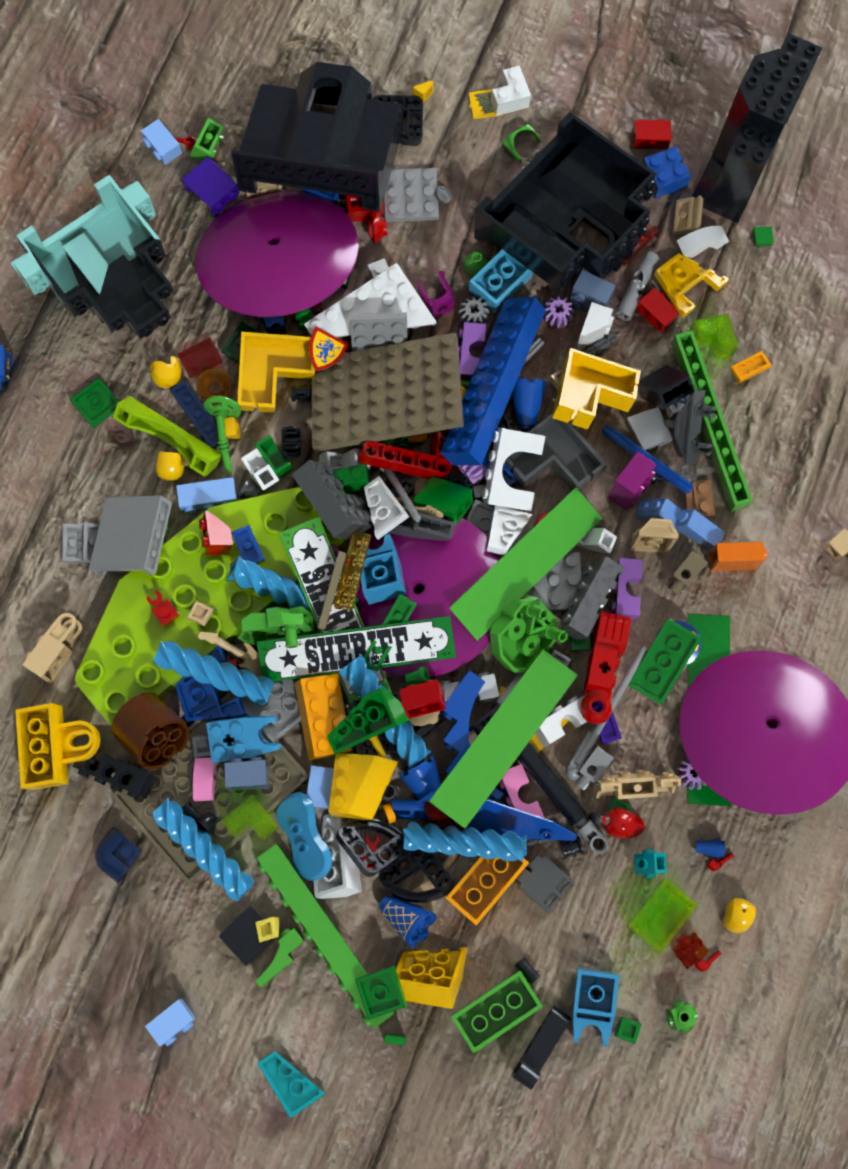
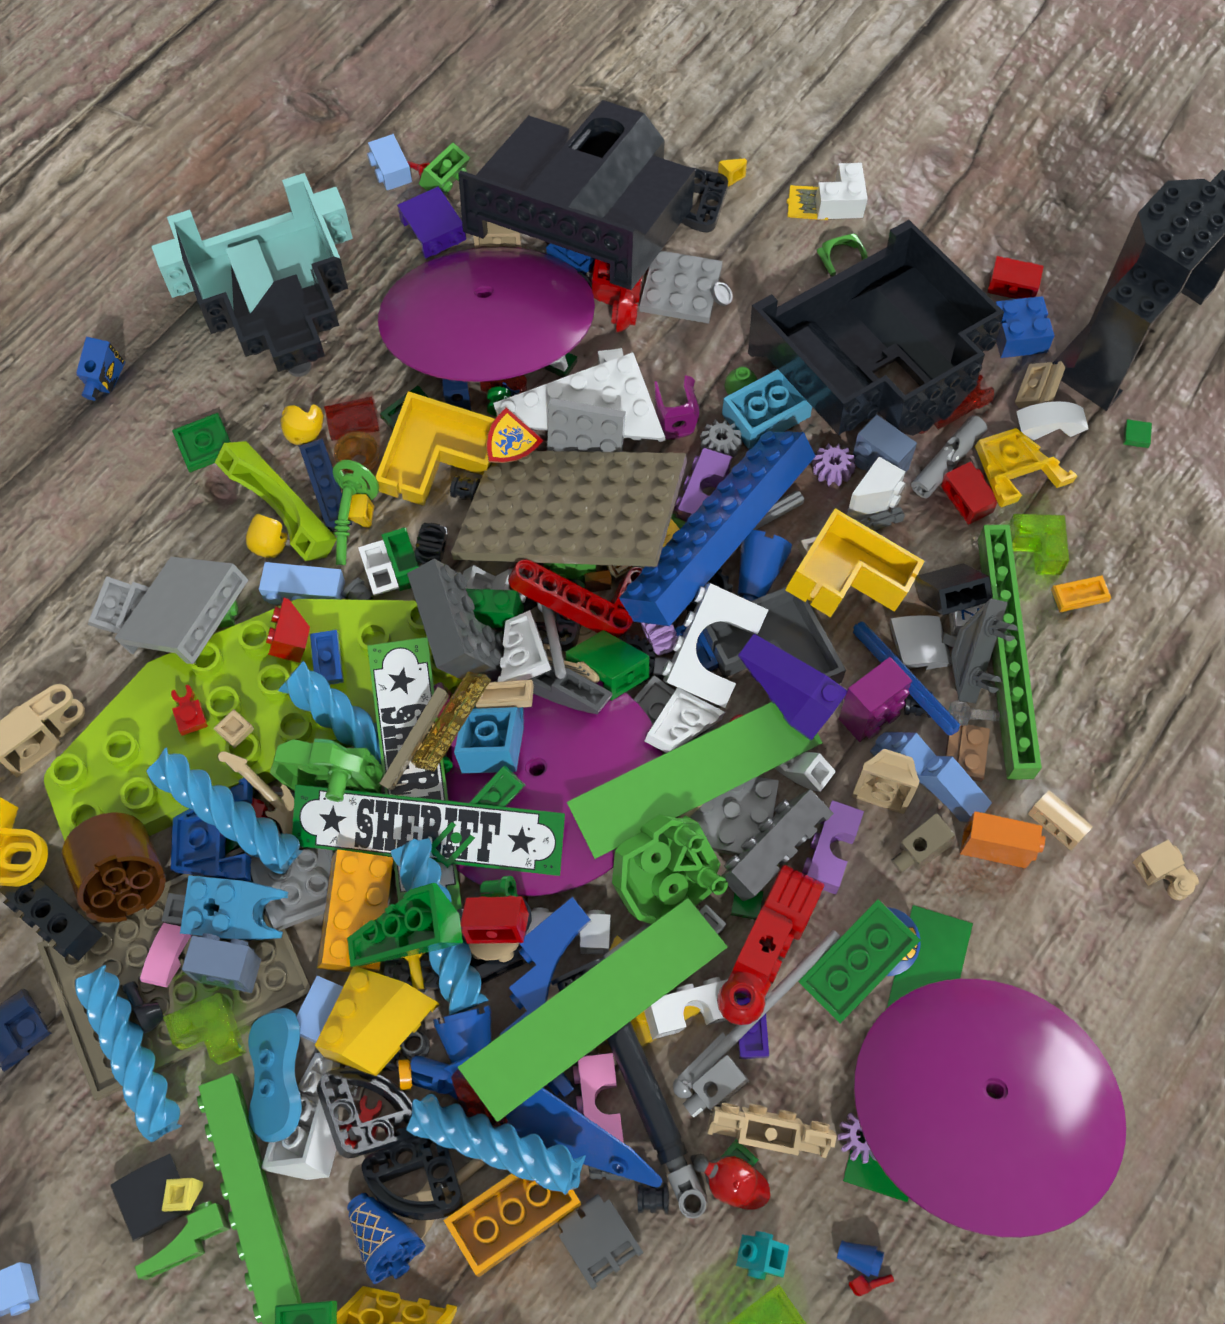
camera: 20 degrees right, 10 degrees down
none -> tan tile [475,680,534,708]
none -> dark purple wedge [738,634,847,740]
none -> tan brick [1028,790,1093,851]

